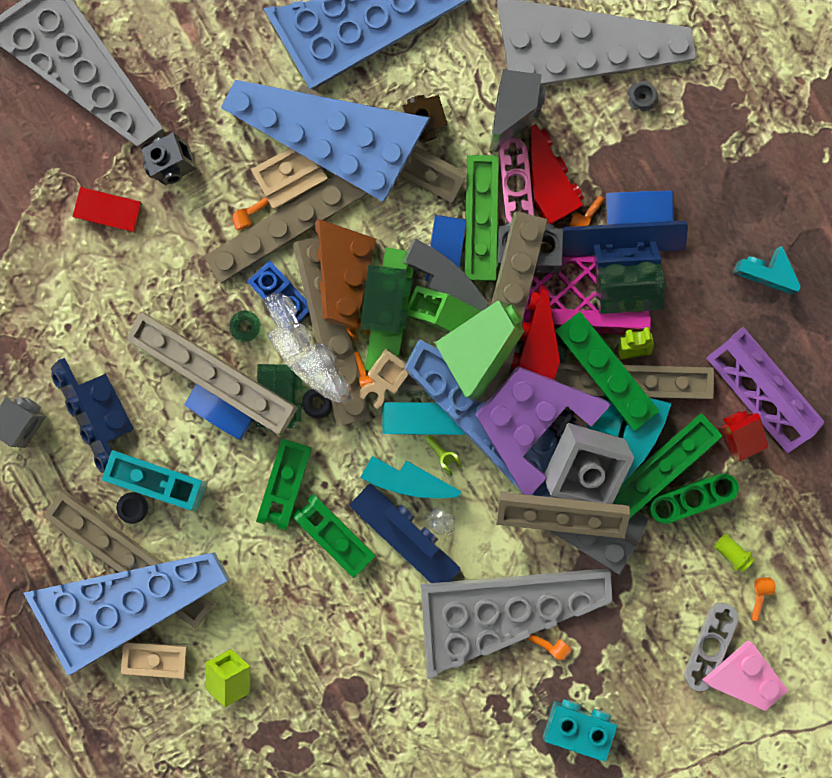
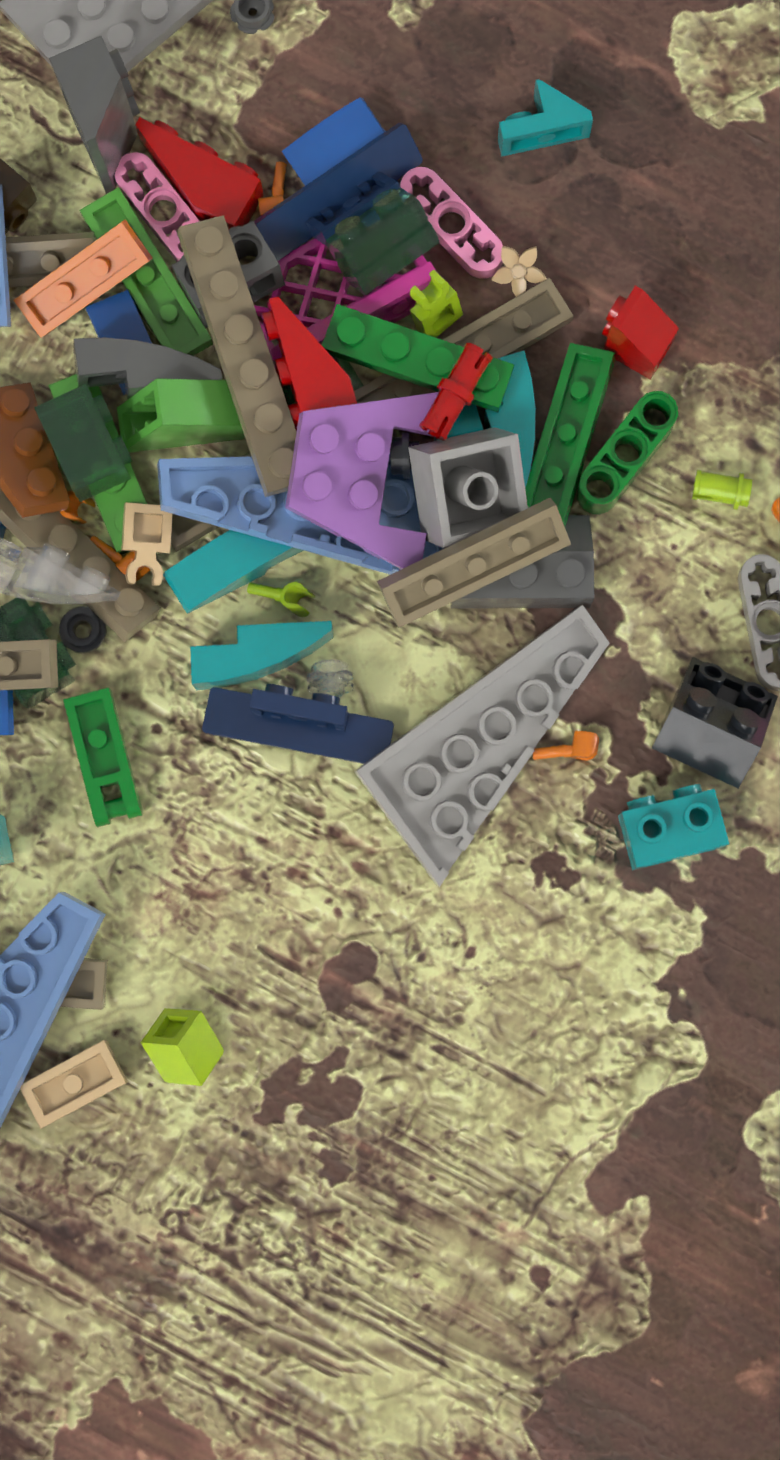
camera: 25 degrees left, 5 degrees down
green plate [292,494,376,578] -> none
slope [435,300,524,400] -> none
medium lavender fence [706,327,825,454] -> none
none -> orange plate [13,219,153,338]
none -> bright pink beam [400,167,503,279]
none -> red pin [419,343,493,441]
none -> tan plant [491,246,547,297]
none -> black slope [652,657,778,789]

